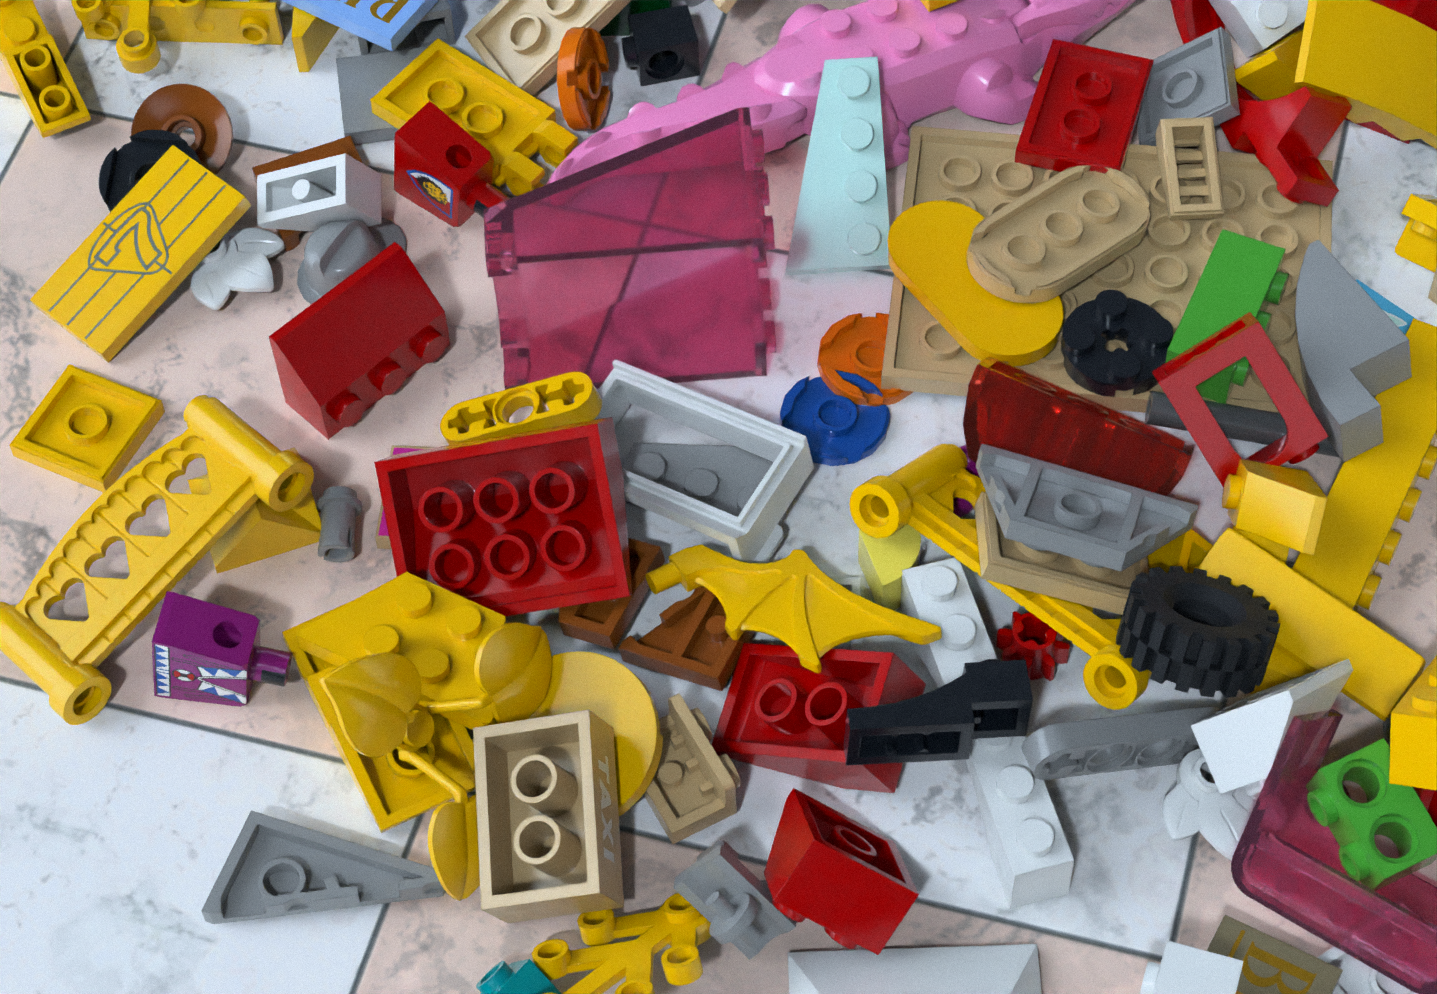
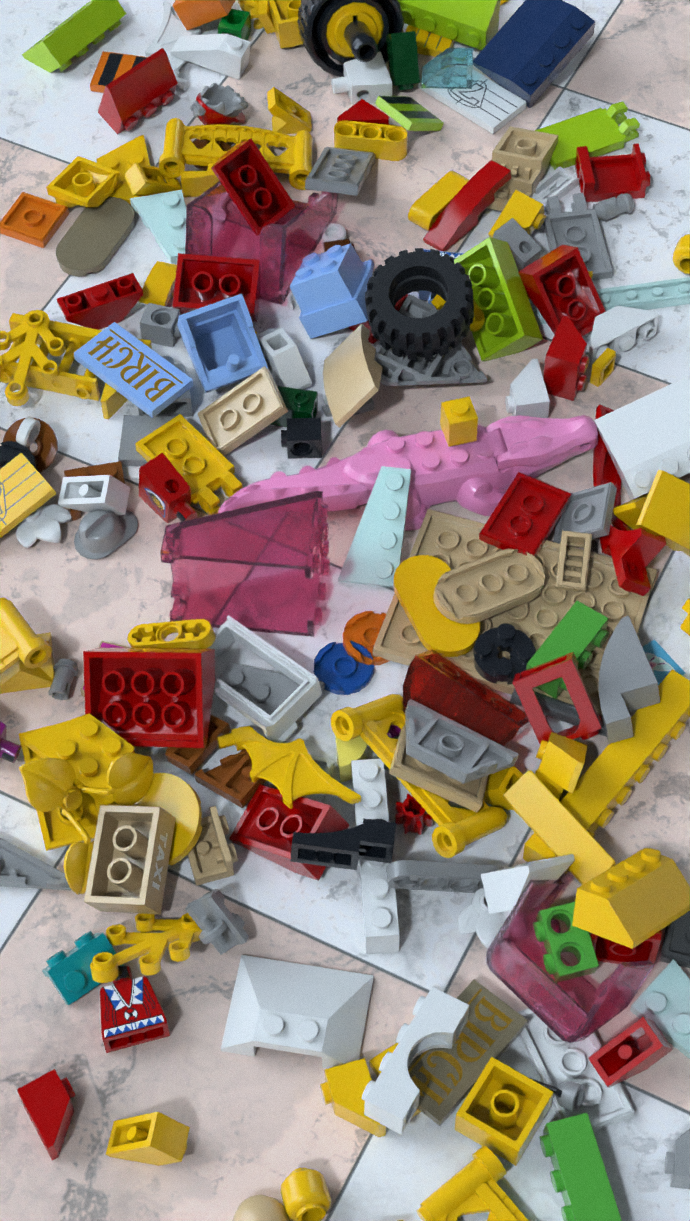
camera: 10 degrees right, 0 degrees up
red slope [269,242,451,440] -> none
orange tile [557,27,610,131] -> none
red slope [764,788,919,955] -> none
black tyre [1116,566,1280,698] -> none
none -> white tile [16,416,41,447]

